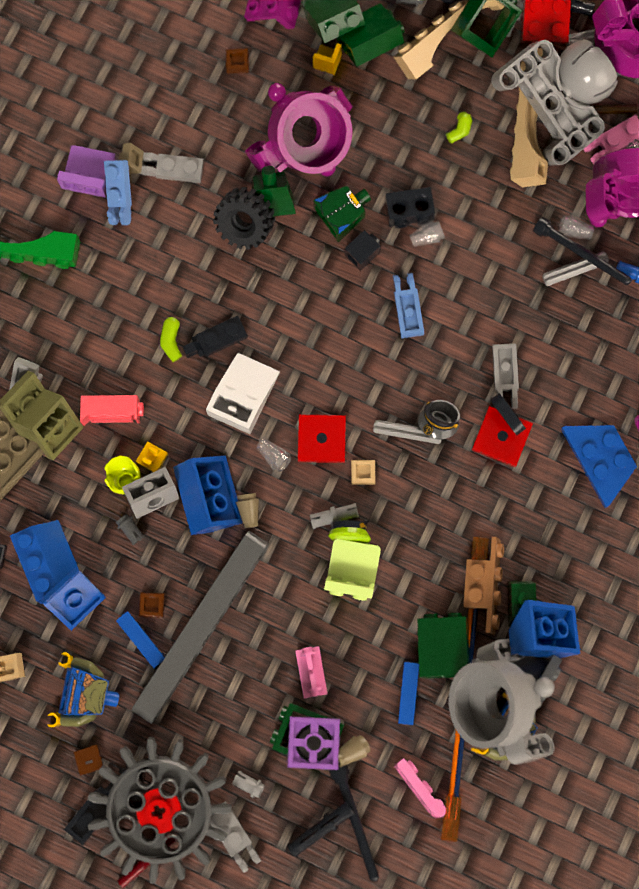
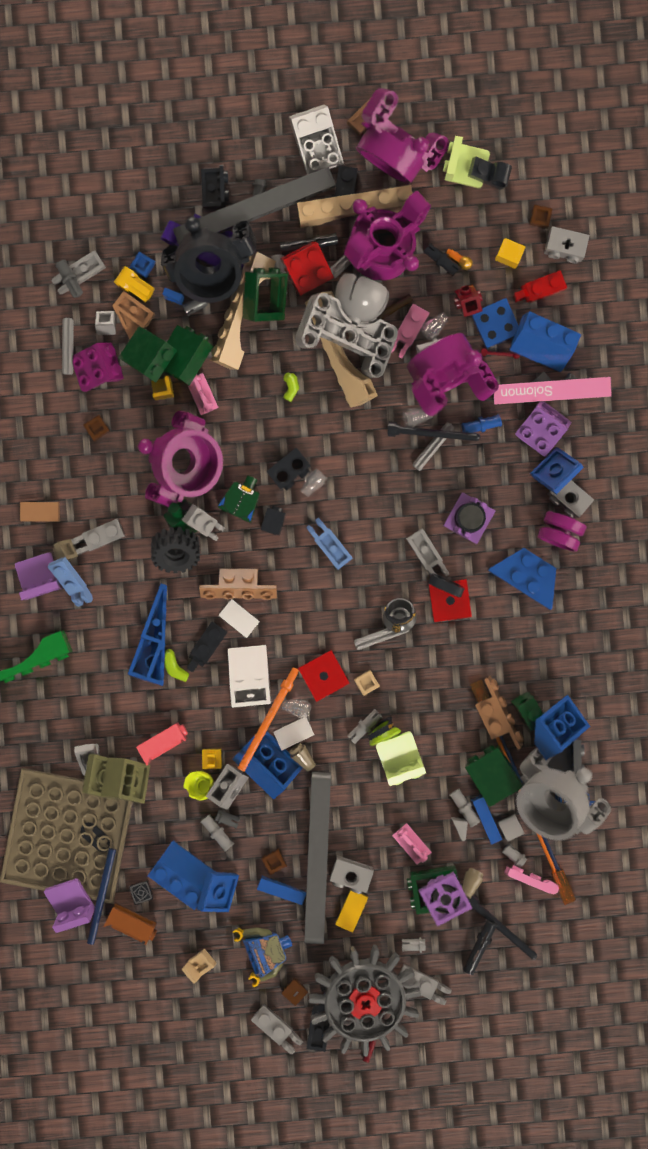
camera: 35 degrees left, 10 degrees up
none -> medium nougat tile [20,502,60,522]
none -> blue wedge [128,583,167,686]
none -> light grey hinge [182,504,225,541]
none -> bright pink hinge [188,373,218,415]
none -> medium nougat bracket [199,569,277,600]
none -> light grey pin [200,814,234,852]
none -> white sticker [219,599,259,638]
none -> orange bar [238,667,299,772]
none -> light grey hinge [251,1004,303,1054]
none -> white sticker [273,716,314,751]
none -> light grey brick [330,855,374,894]
none -> yellow tile [335,889,368,933]
none -> piece [443,492,495,544]
none -> light grey pin [450,788,481,827]
none -> light grey slope [451,817,468,841]
none -> light grey slope [497,814,524,842]
none -> light grey pin [502,843,527,868]

